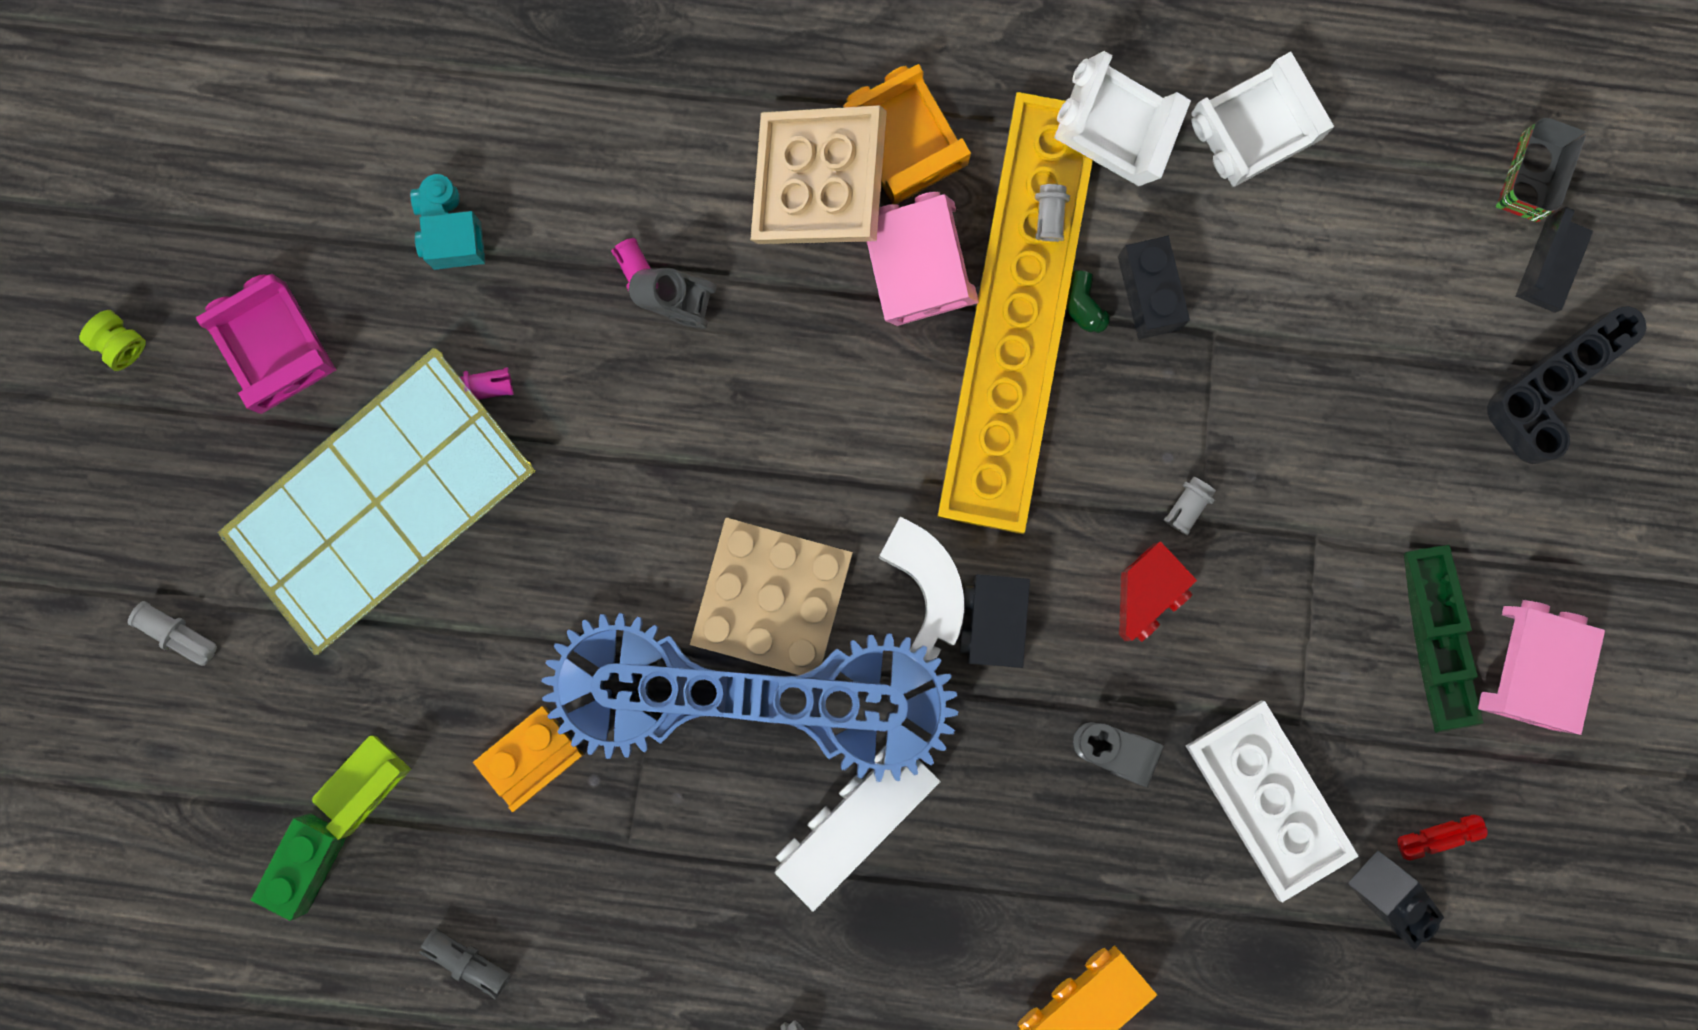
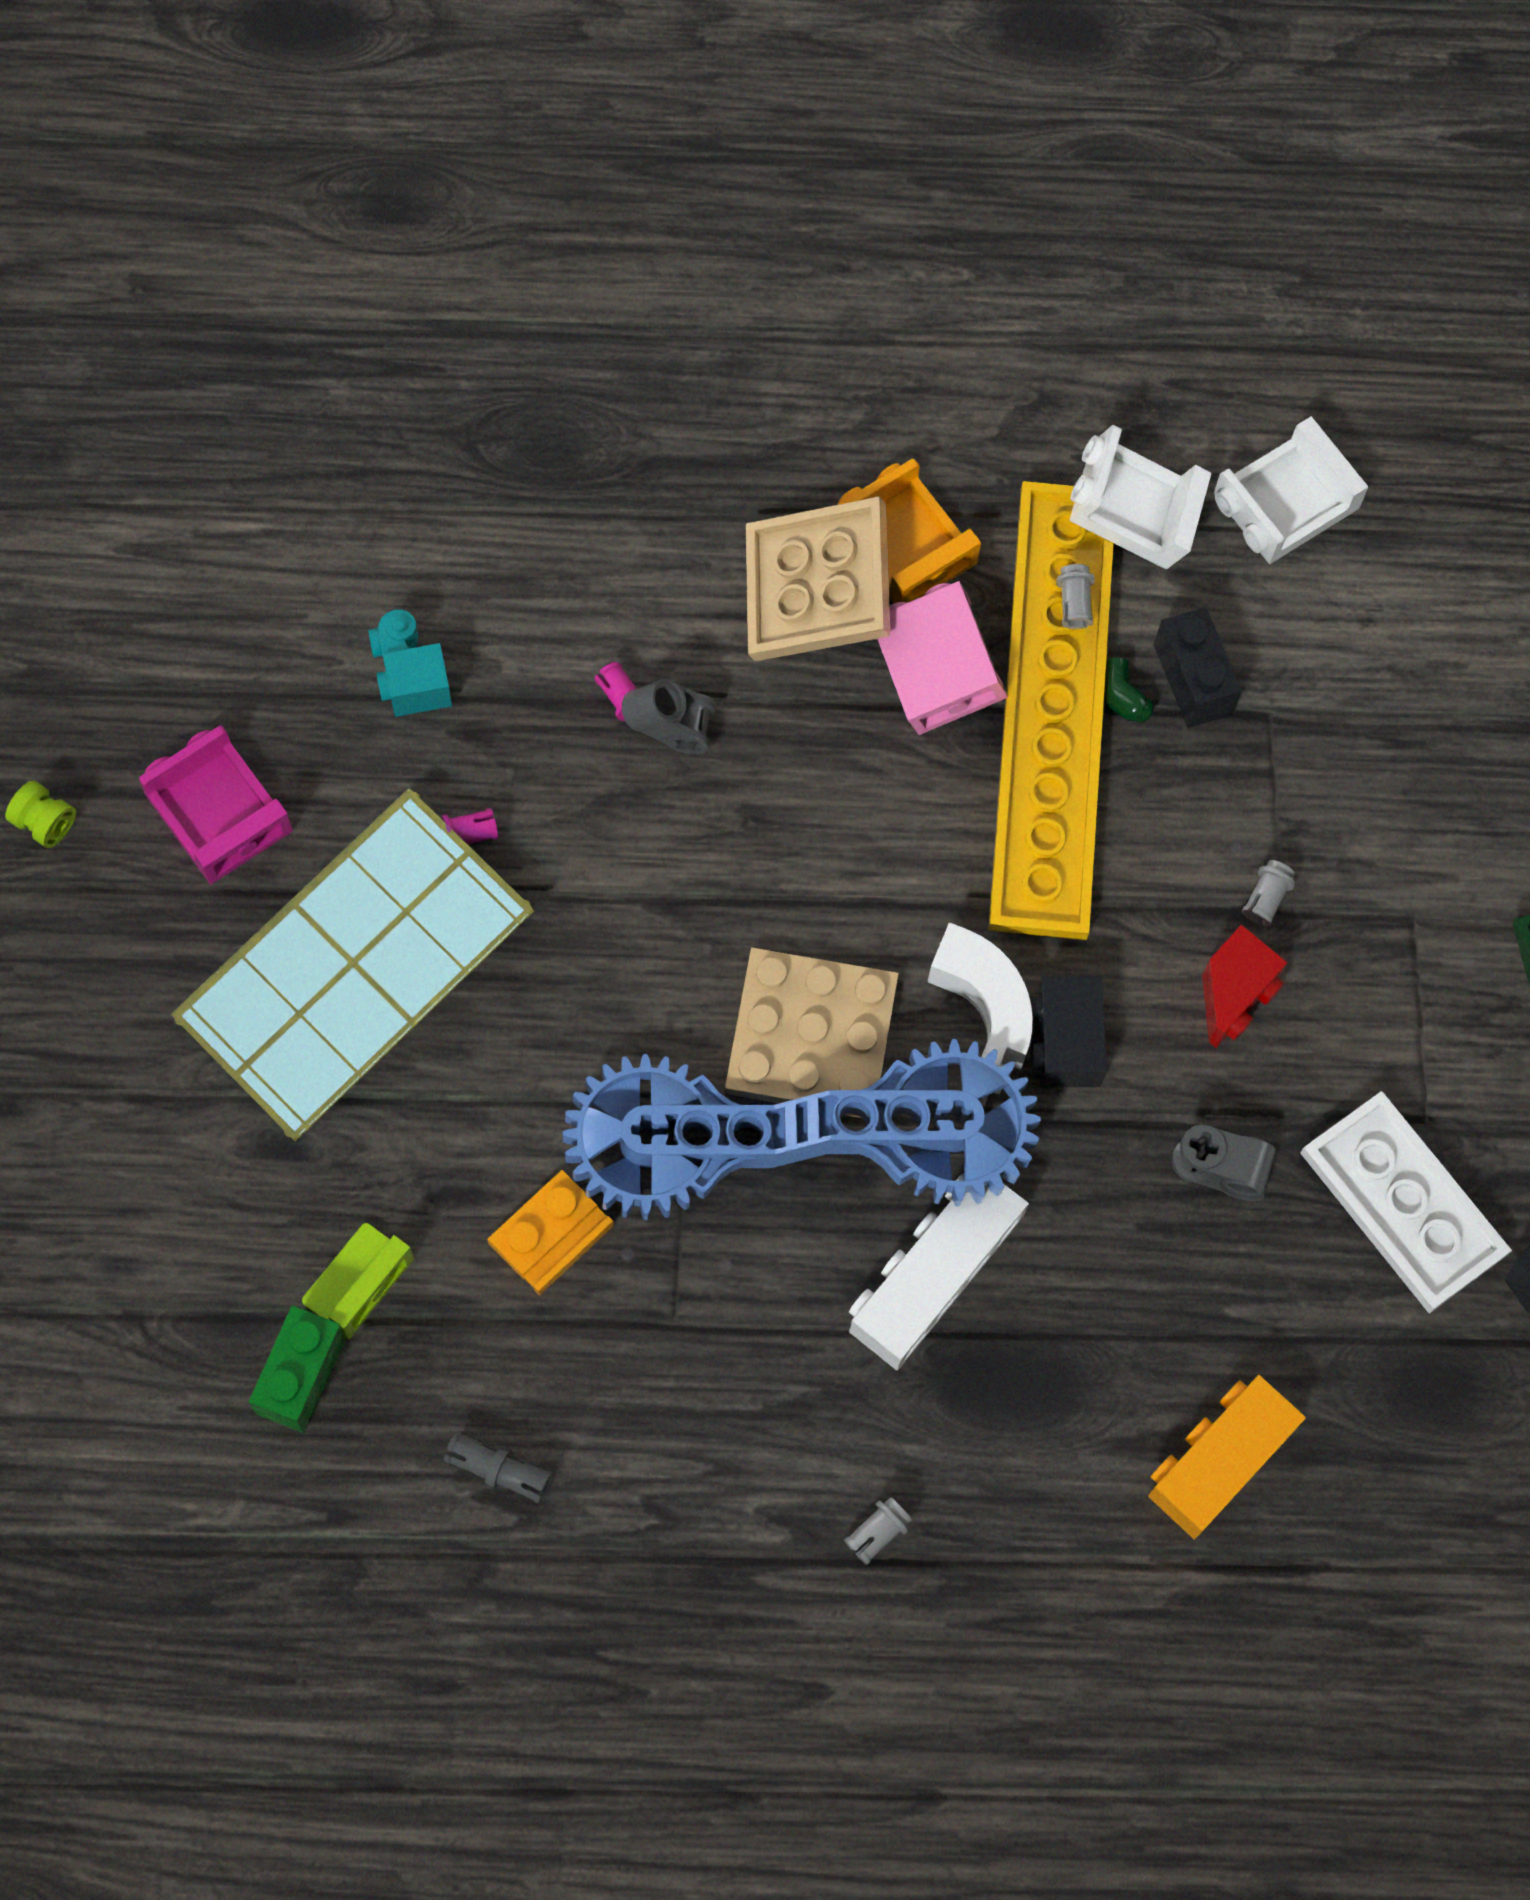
camera: 10 degrees left, 15 degrees down
light grey axle [128,601,217,666] -> none

